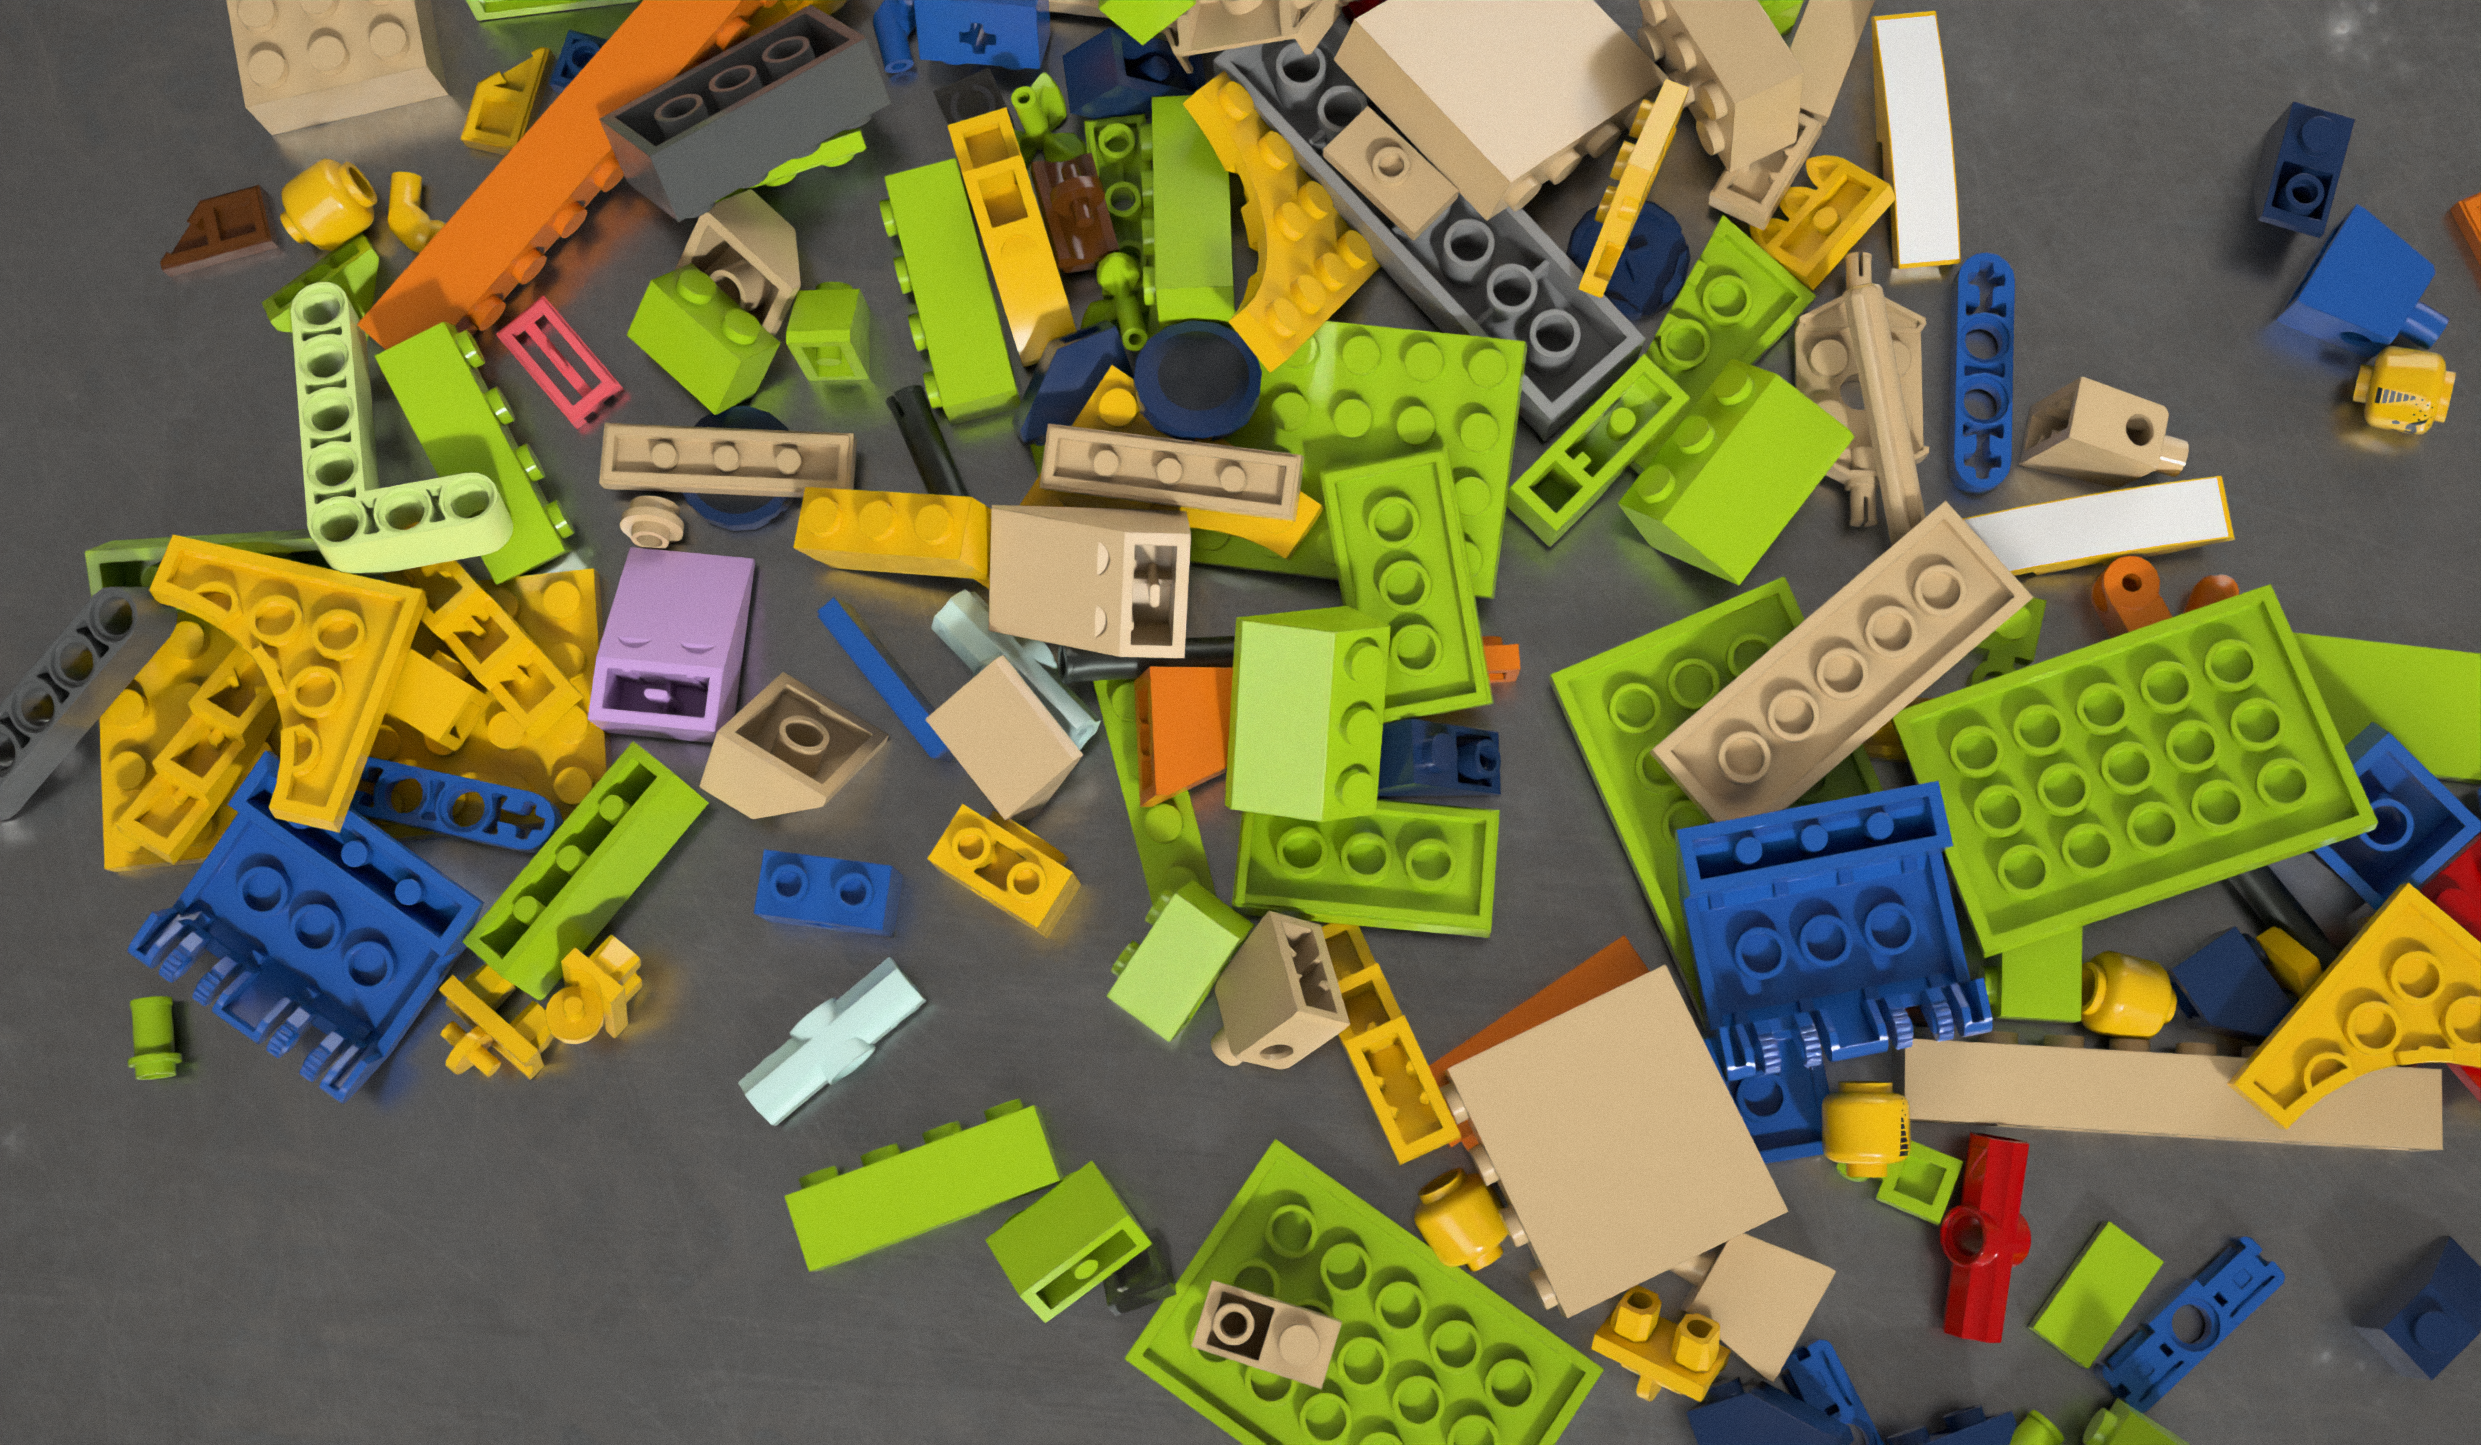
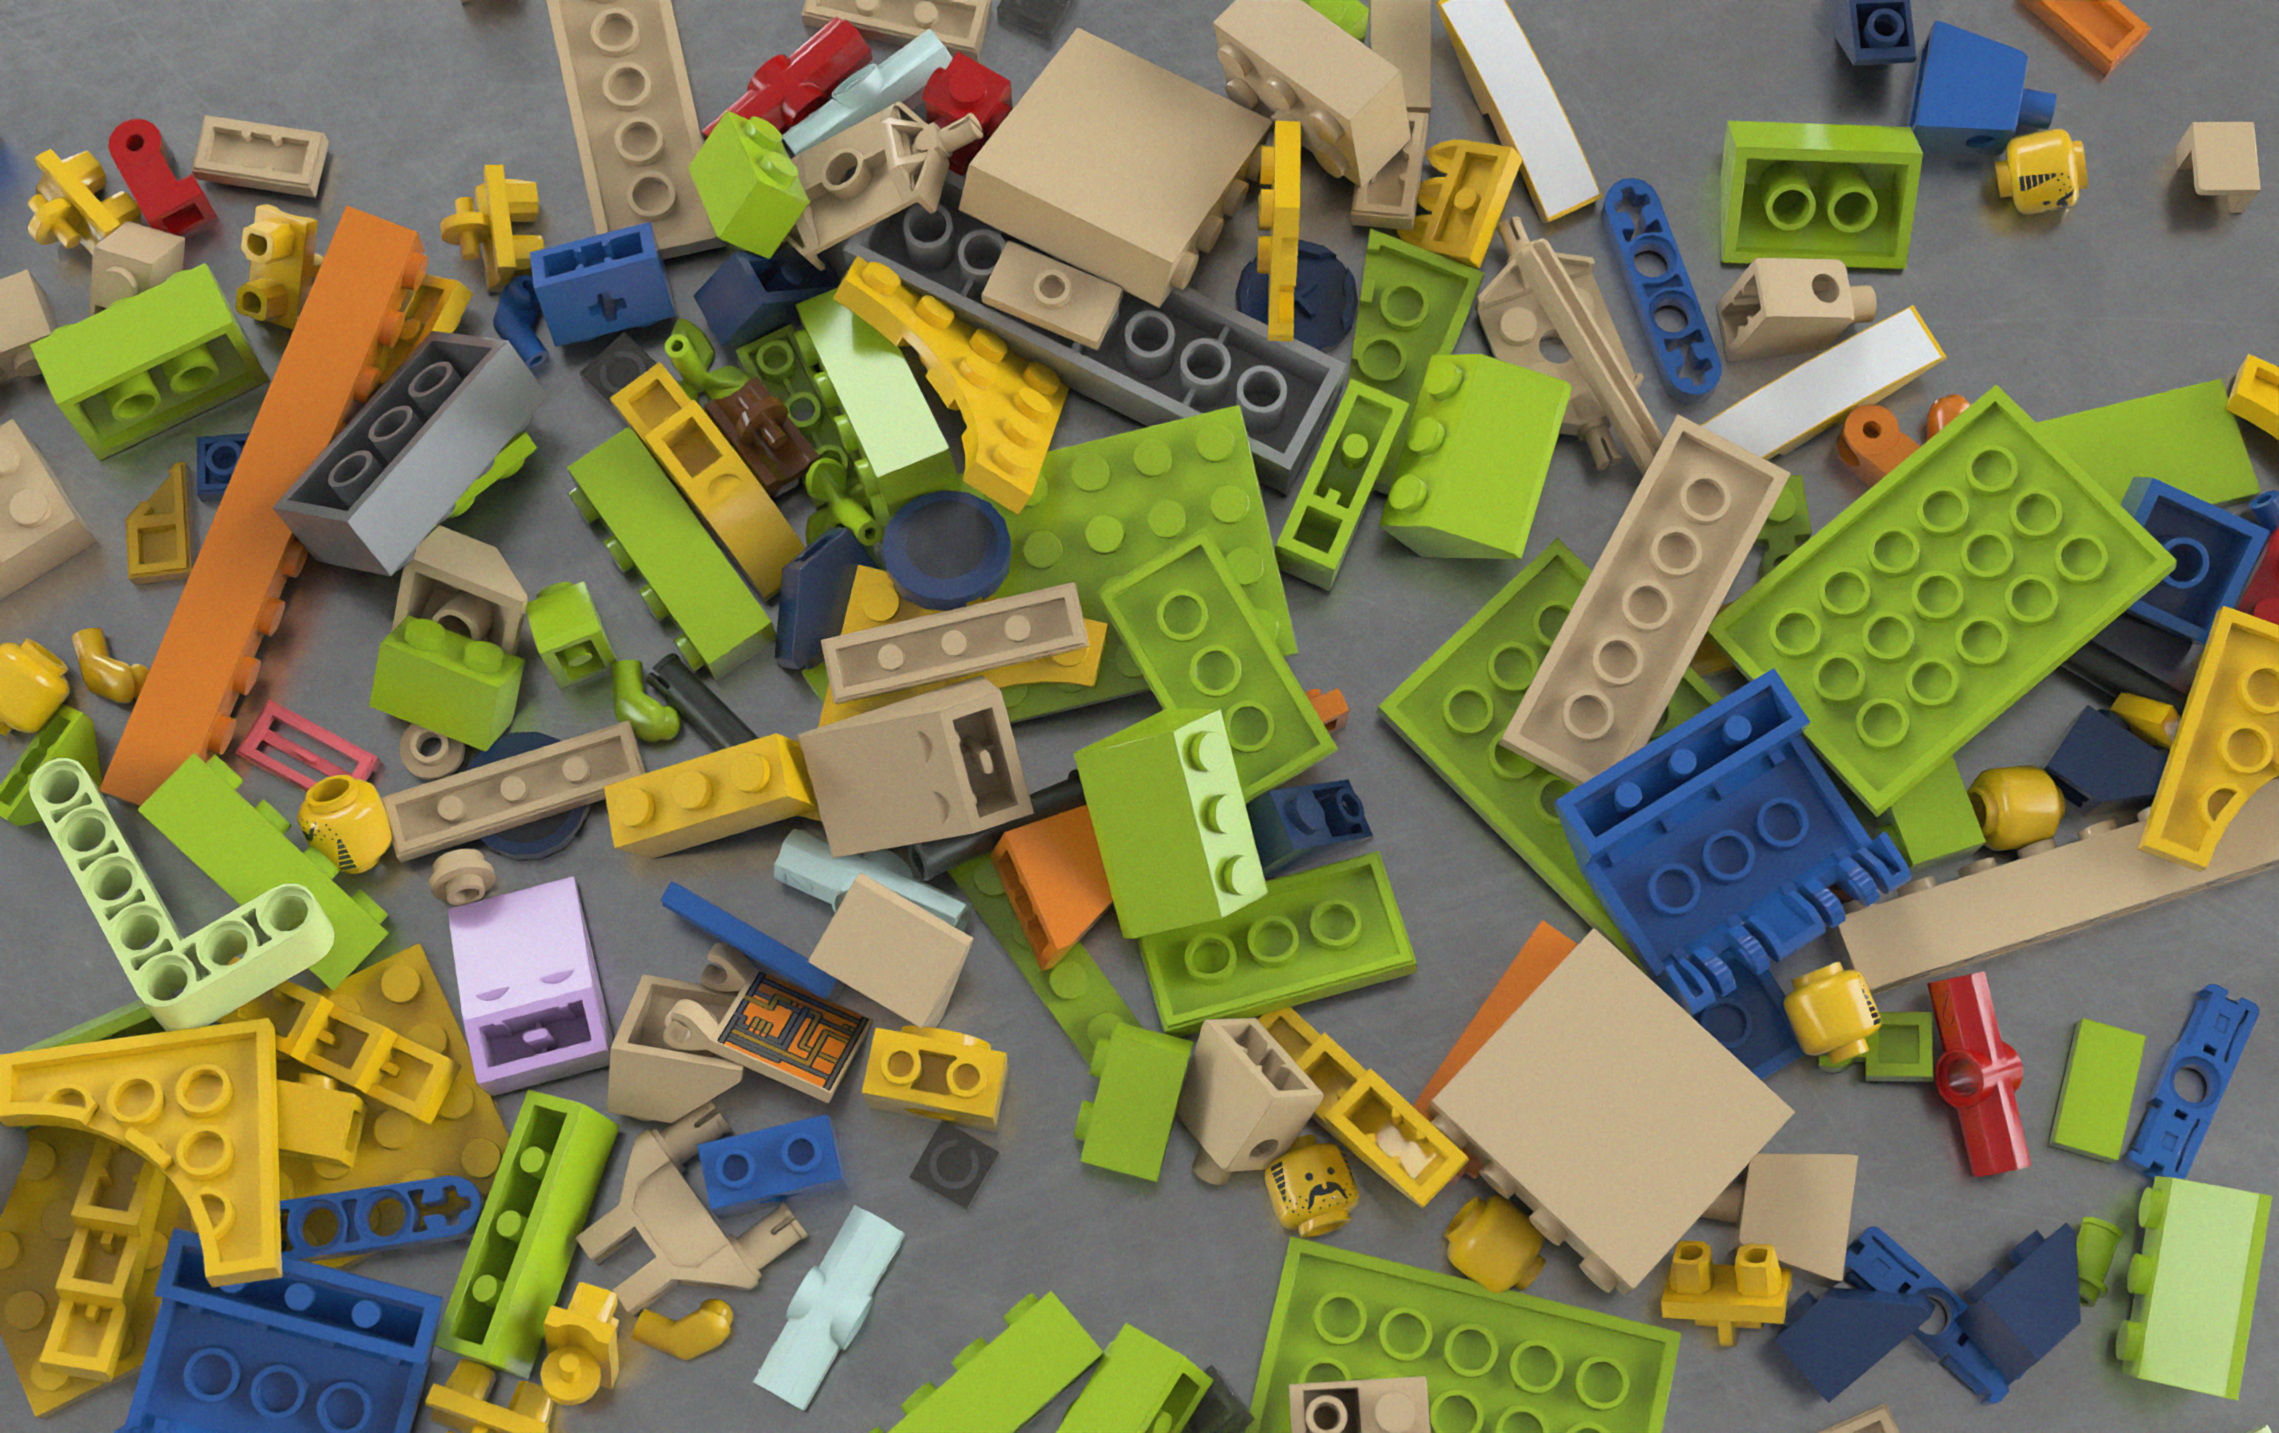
camera: 30 degrees left, 5 degrees down
none -> yellow head [297,775,392,874]
none -> tan plate [399,723,465,781]
none -> tan connector [575,1100,808,1317]
none -> lime arm [611,660,681,742]
none -> yellow arm [631,1298,733,1360]
none -> flag [664,942,873,1103]
none -> clear smoke tile [909,1120,1000,1212]
none -> yellow head [1264,1134,1360,1238]
none -> lime slope [1720,121,1923,269]

